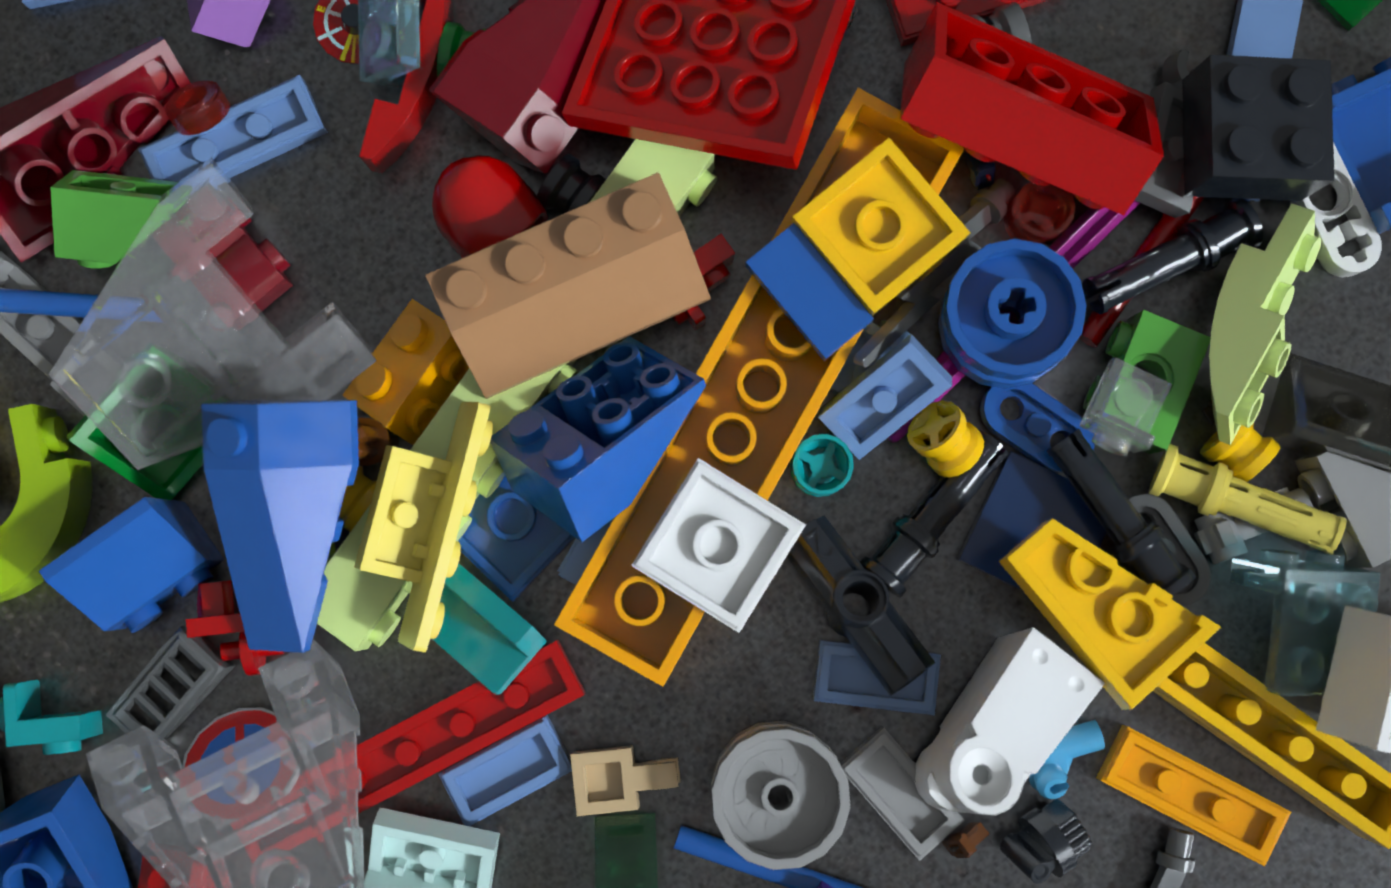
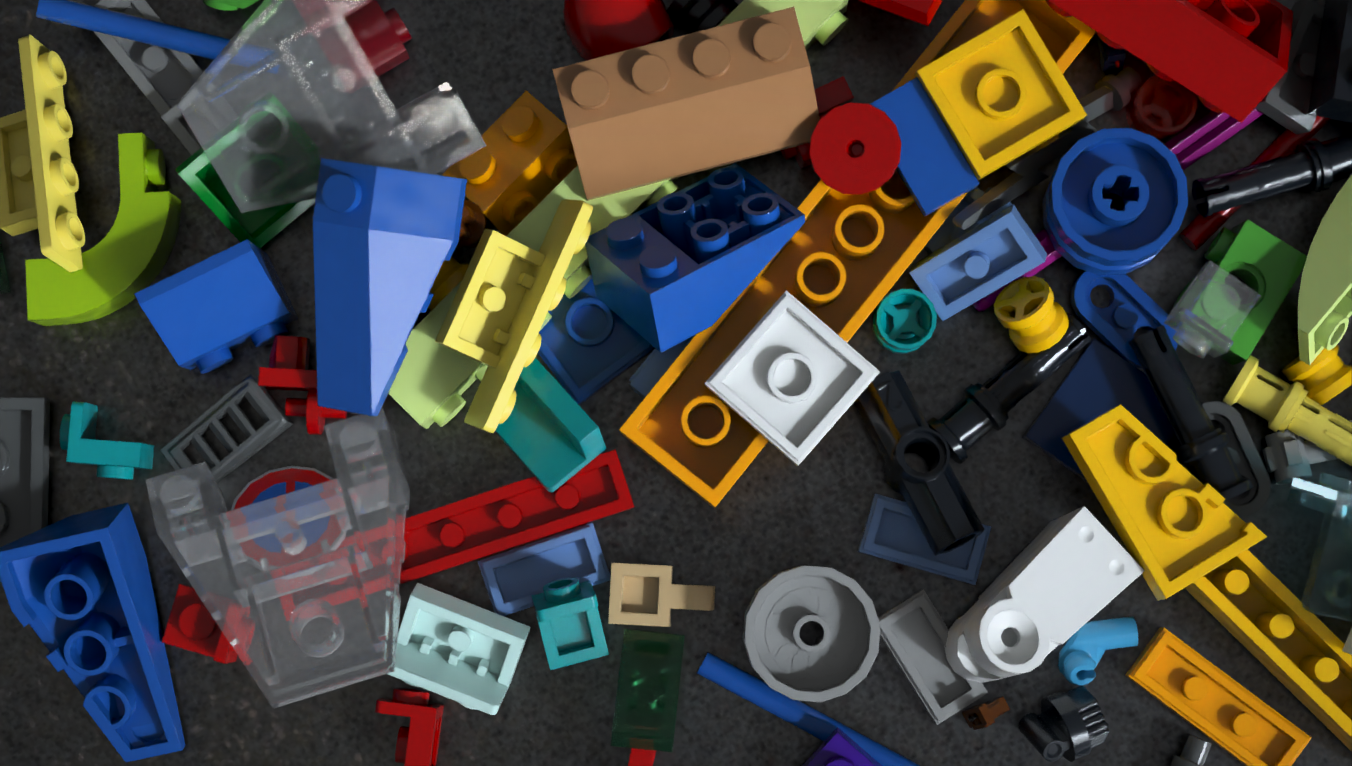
camera: 10 degrees right, 0 degrees up
none -> teal bracket [531,578,609,670]
none -> red piece [809,102,902,195]

